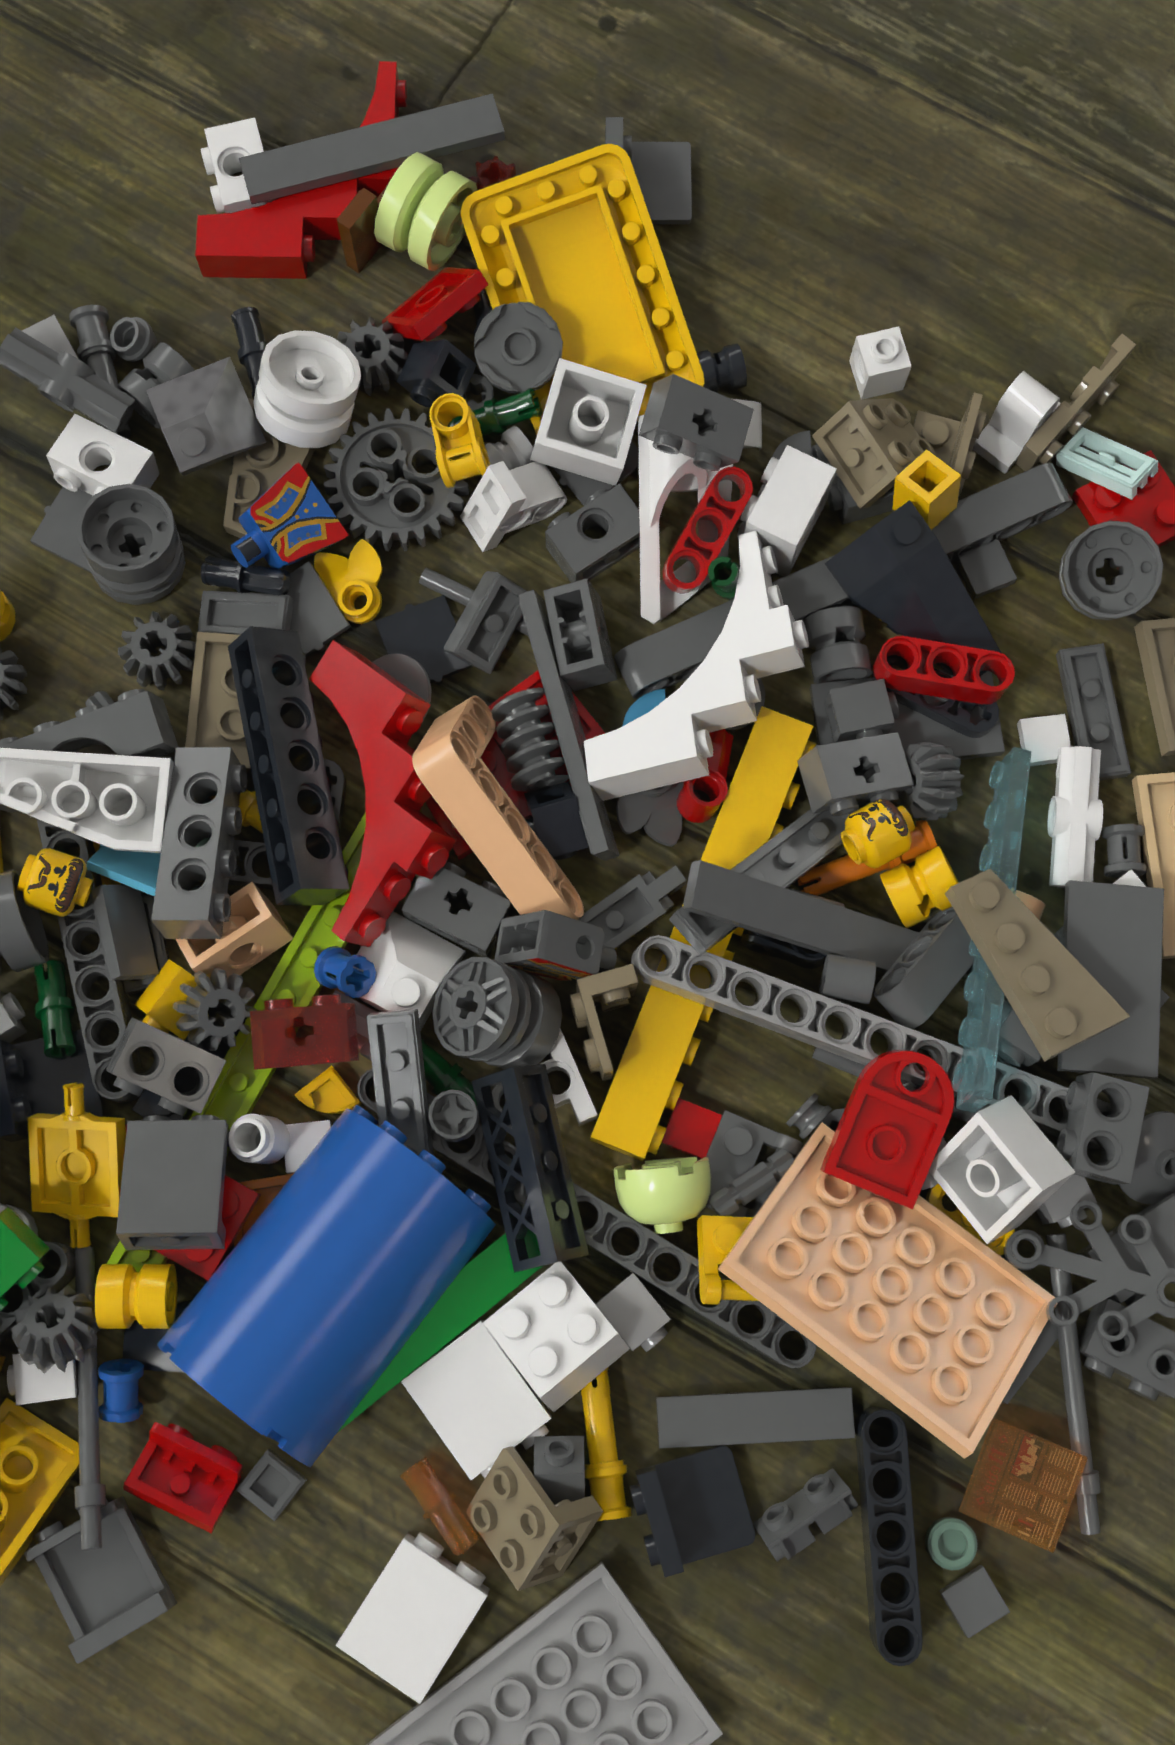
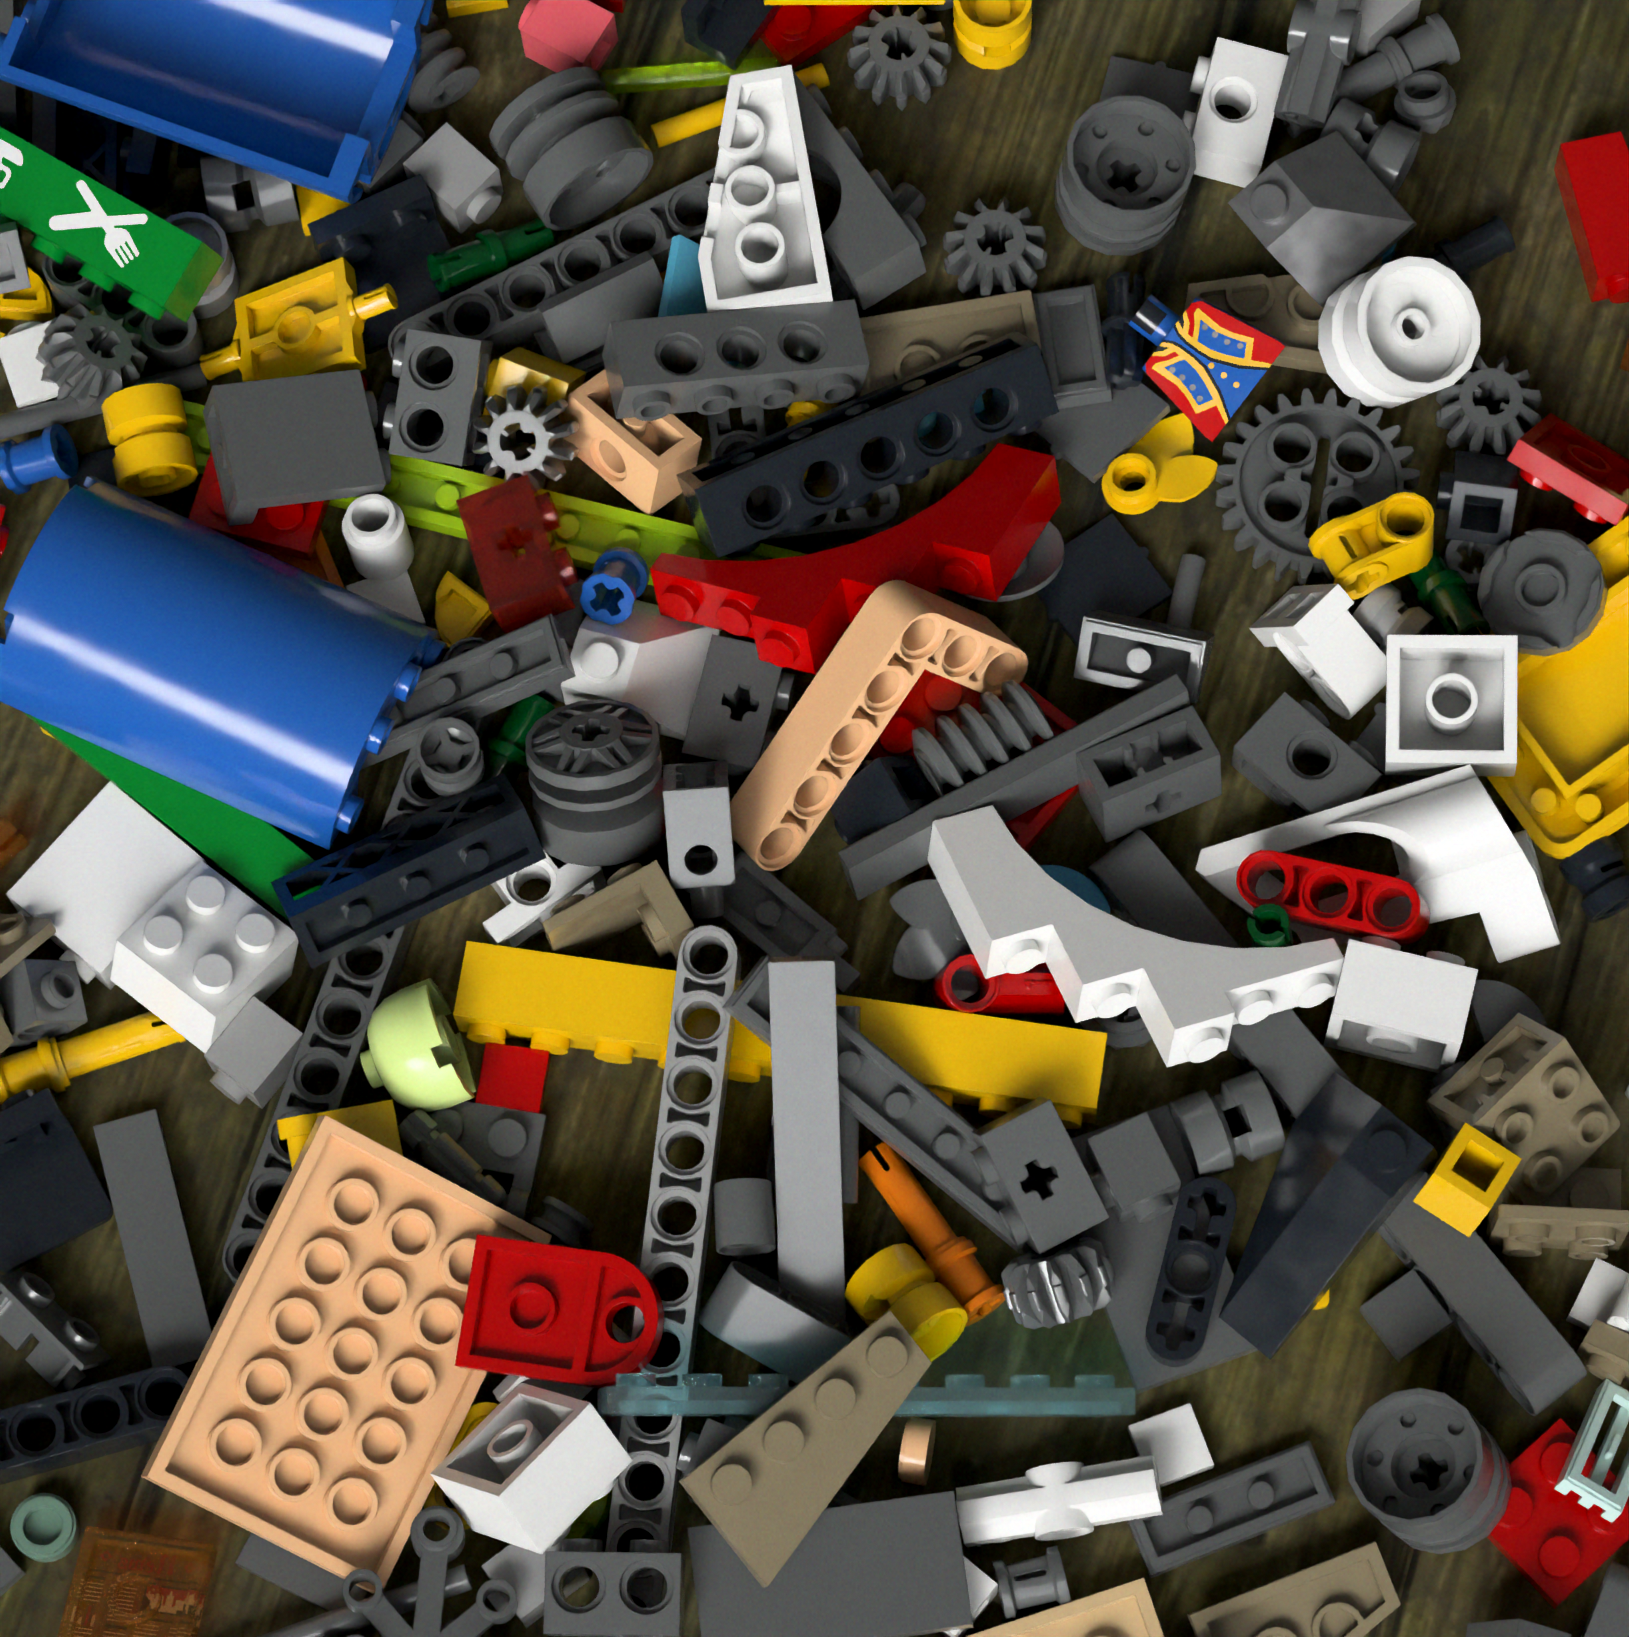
camera: 85 degrees right, 5 degrees down
yellow head [17,848,94,917] -> none
dark grey brick [639,374,754,471] -> none
yellow head [841,799,915,869] -> none
red beam [873,636,1015,705] -> none

